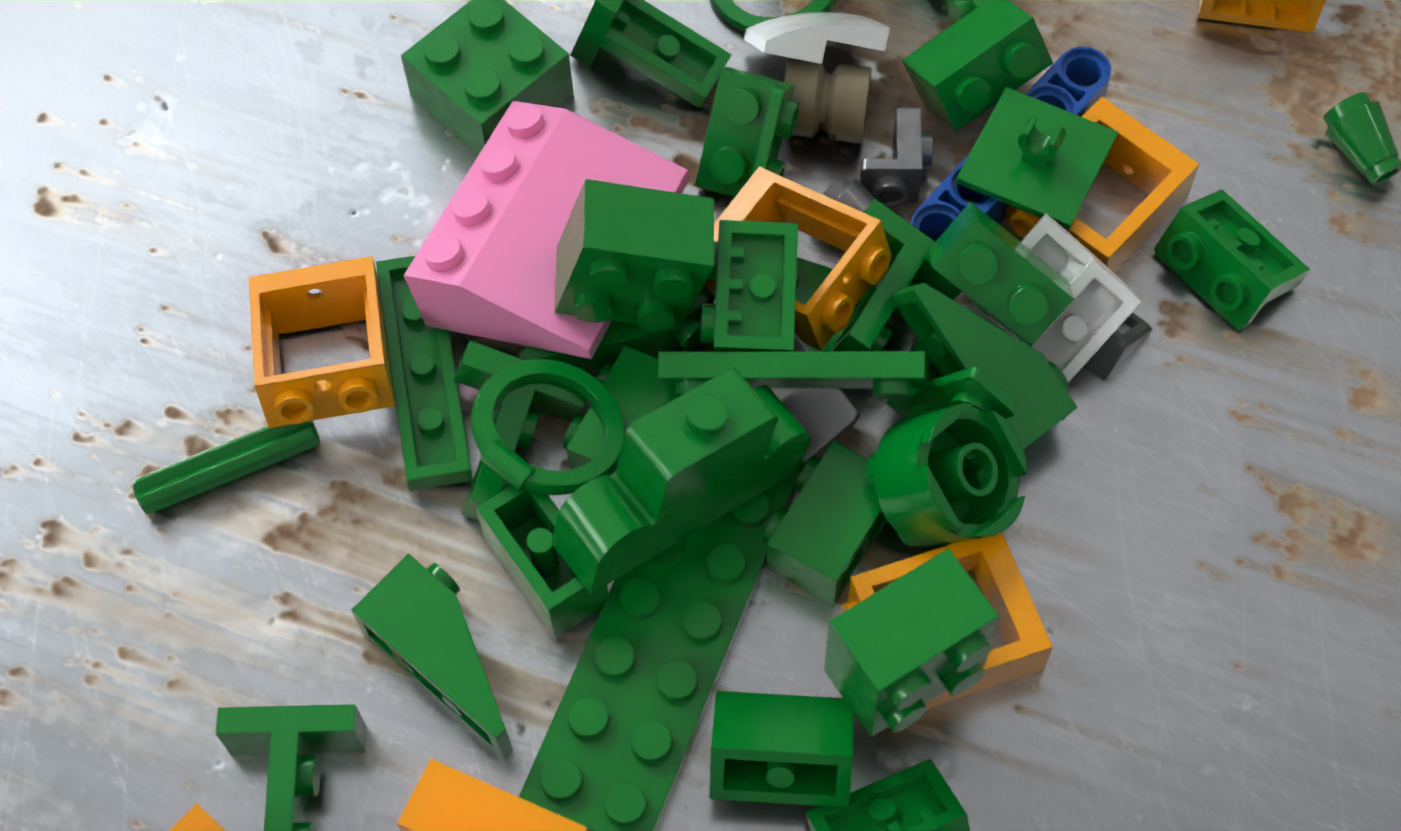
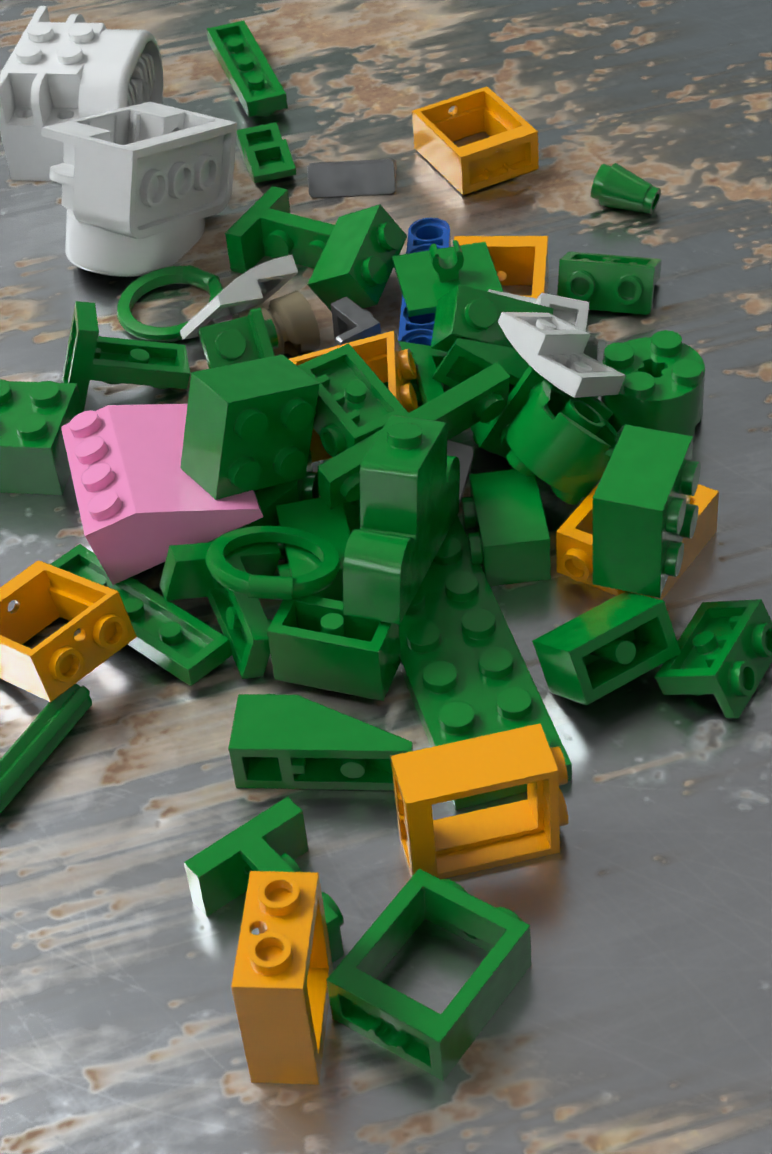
camera: 35 degrees left, 20 degrees down
none -> white slope [498,312,626,398]
none -> green brick [601,330,705,436]

